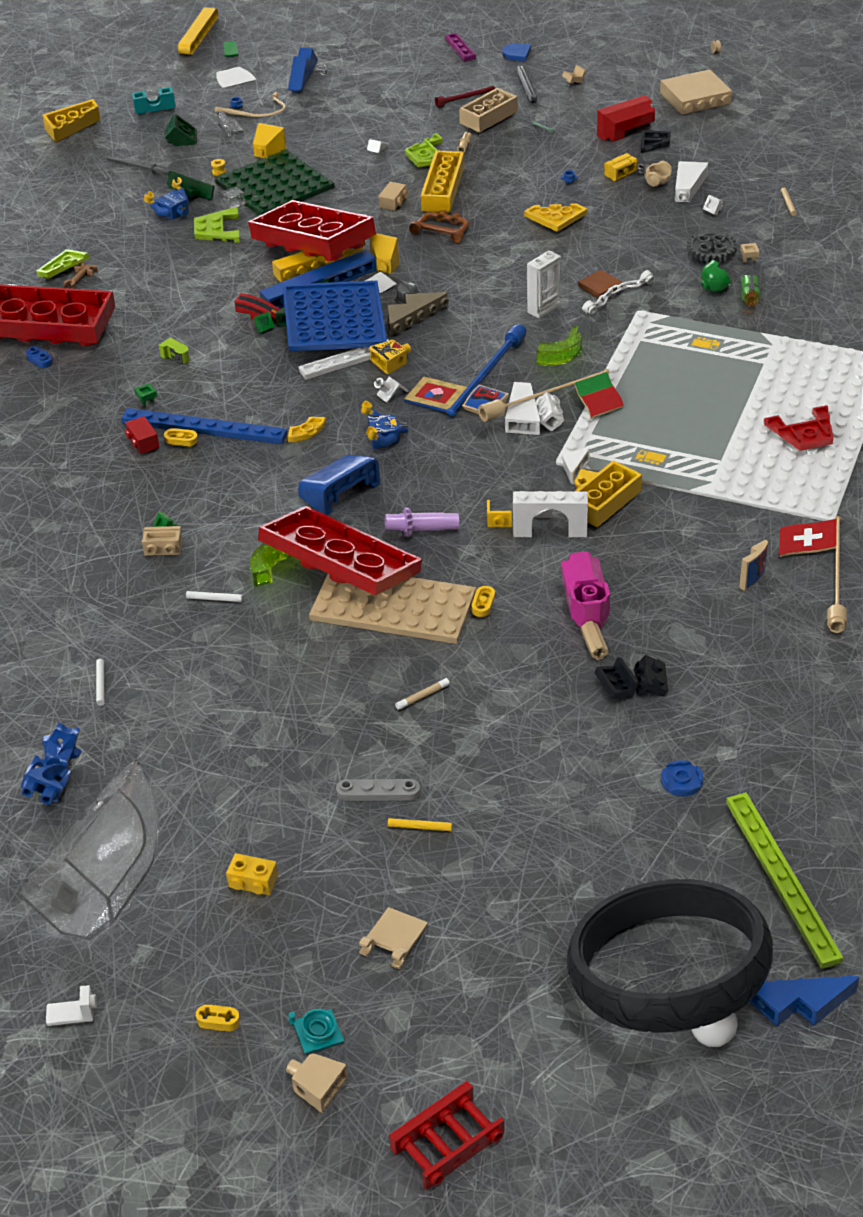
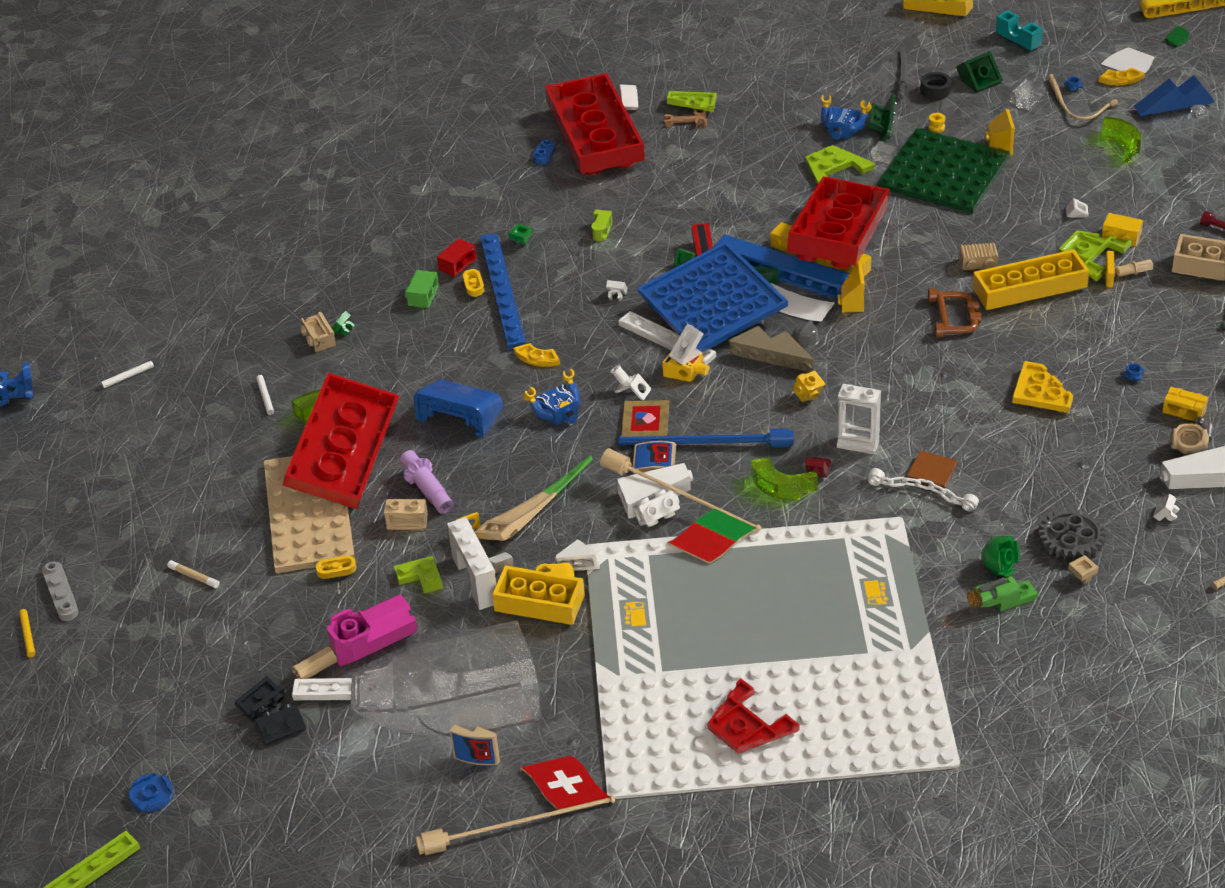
camera: 65 degrees right, 0 degrees up
none -> white plate [292,678,359,701]
none -> clear windscreen [351,620,541,737]
none -> tan hinge [384,499,428,530]
none -> lime plate [394,556,443,594]
none -> bright green brick [405,270,439,308]
none -> tan plate [475,455,593,541]
none -> white tile [606,280,628,301]
none -> white slope [669,324,704,365]
none -> yellow brick [792,371,826,402]
none -> dark red bracket [804,457,831,478]
none -> black tyre [920,72,952,99]
none -> yellow tile [1099,67,1145,86]
none -> clear neon green arch [1101,116,1141,163]
none -> yellow brick [1102,213,1143,246]
none -> yellow tile [1105,251,1115,288]

